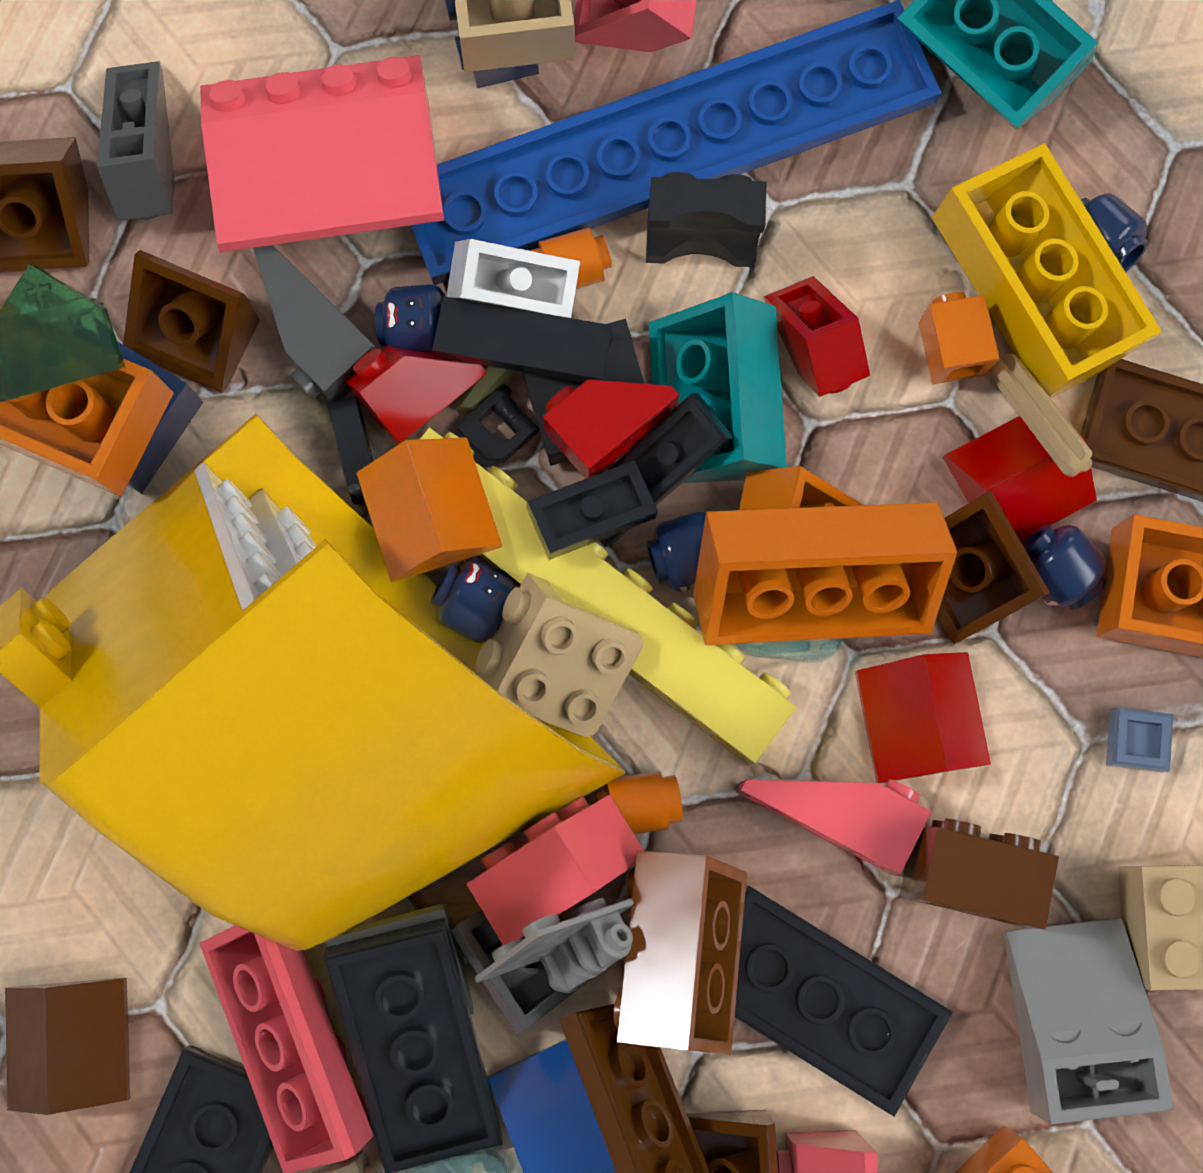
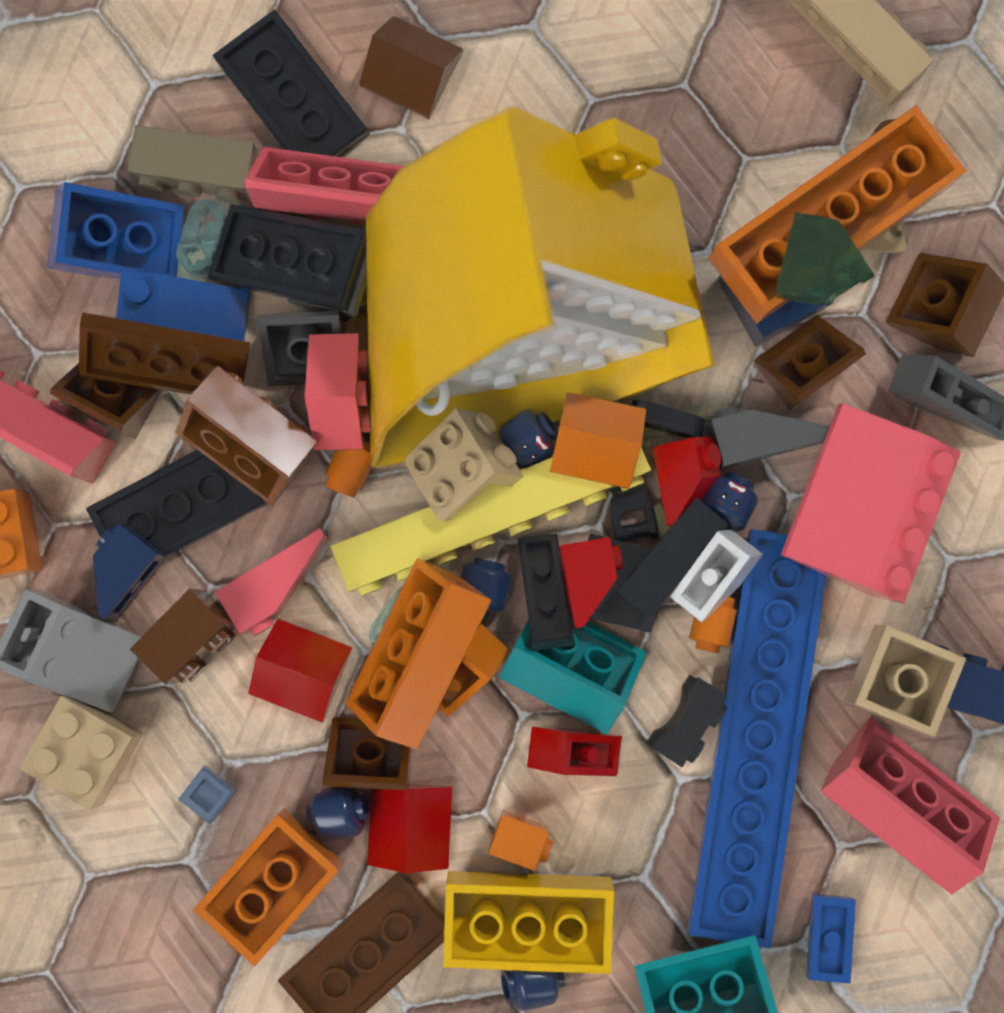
camera: 125 degrees right, 5 degrees up
light grey hinge [475,898,634,993] -> none
black plate [526,460,658,560] -> none
tan axle [991,353,1093,477] -> none
none -> dark blue slope [93,524,166,619]

